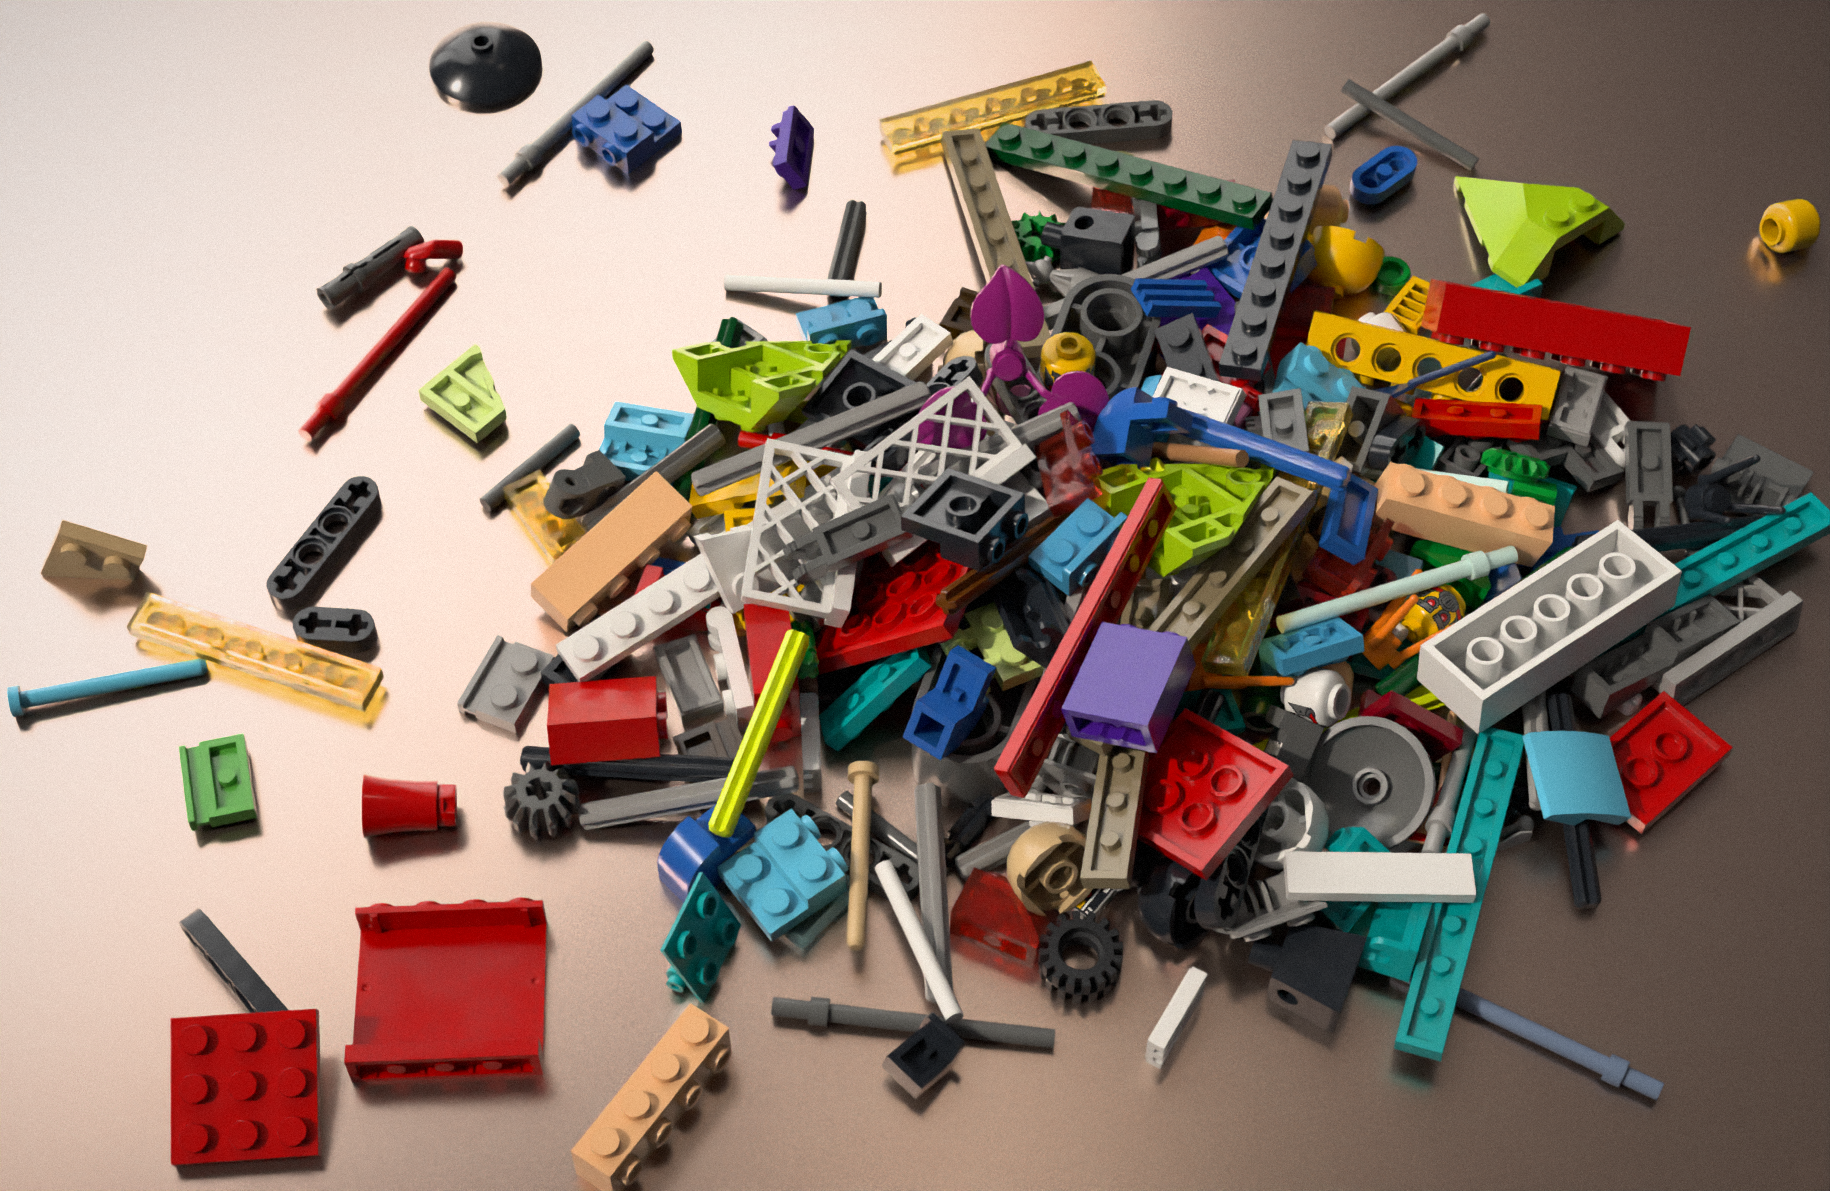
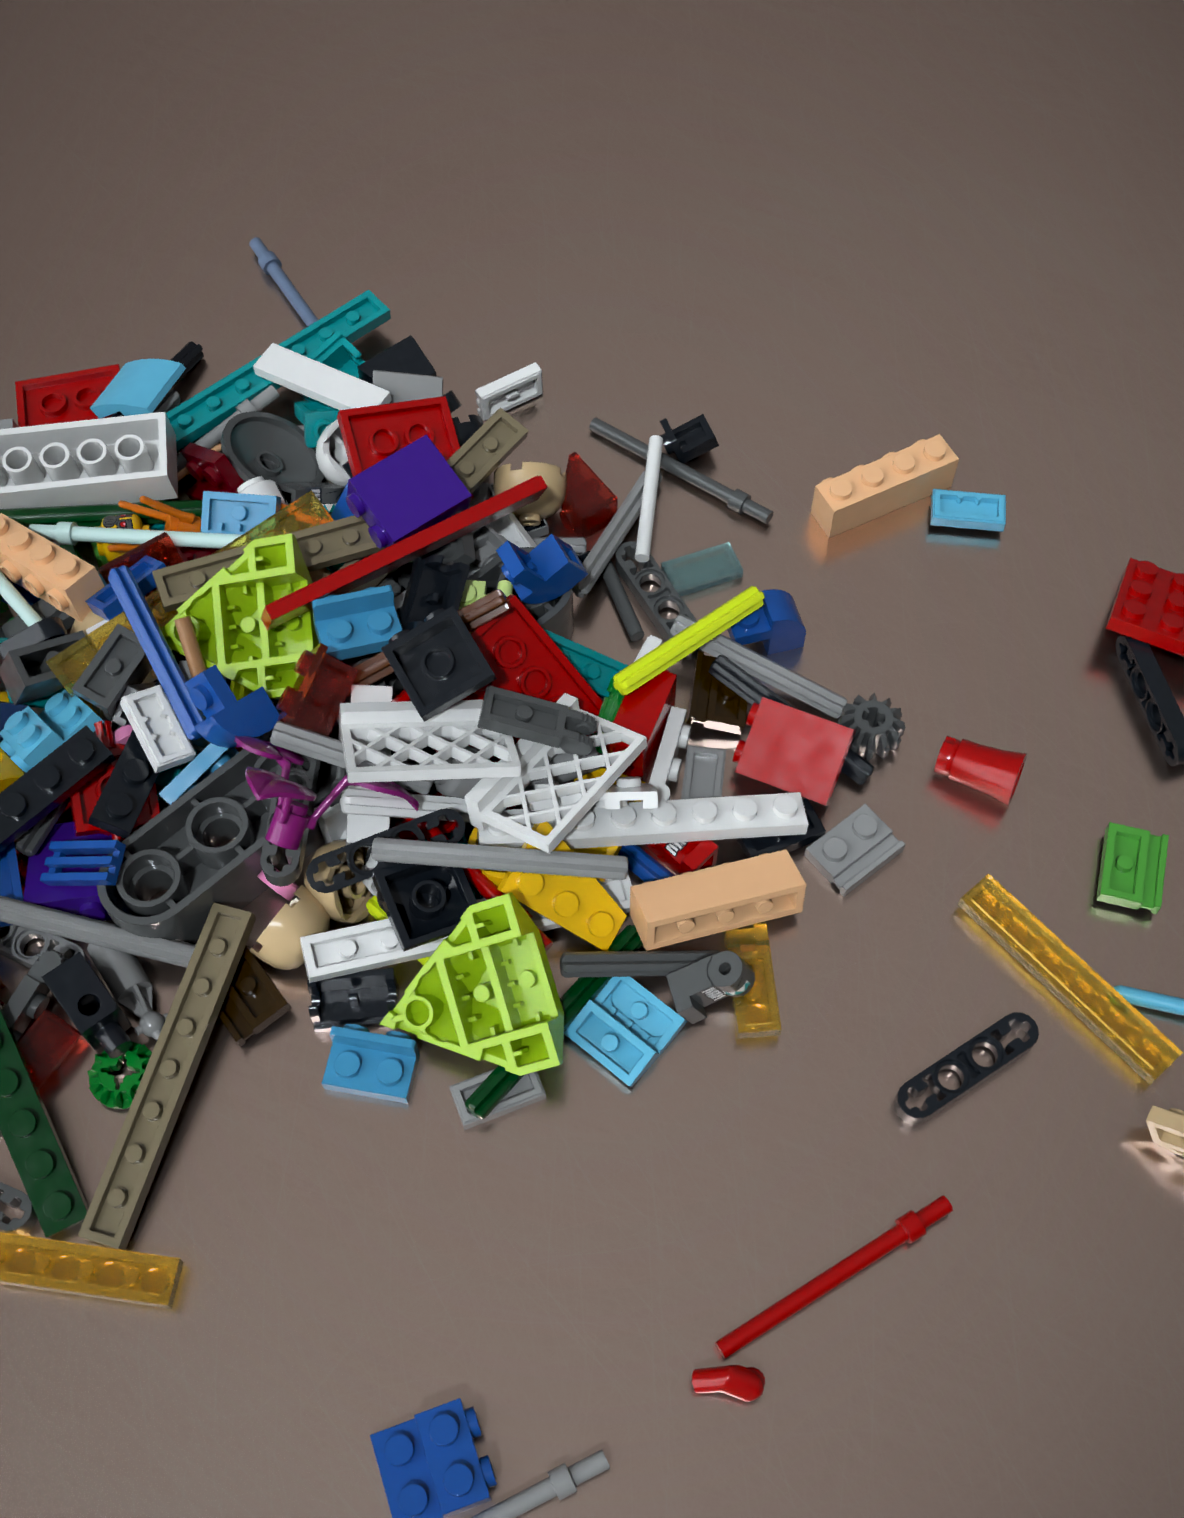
camera: 150 degrees left, 5 degrees up
black beam [292,607,378,653] -> none
dark grey pin [316,225,425,310] -> none
red panel [344,897,548,1083] -> none
yellowish green wing [418,344,507,443] -> none
dark grey bar [479,423,581,512] -> none
teal hinge [660,872,741,1003] -> none
medium azure plate [717,809,848,942] -> none
white bar [723,275,882,298] -> none
dark purple plate [768,105,815,190] -> none
dark grey axle [827,199,867,298] -> none
tan bar [847,761,880,951] -> none
black tyre [1038,911,1124,1003] -> none
yellow head [1040,332,1096,391] -> none
none -> medium azure plate [930,489,1006,532]

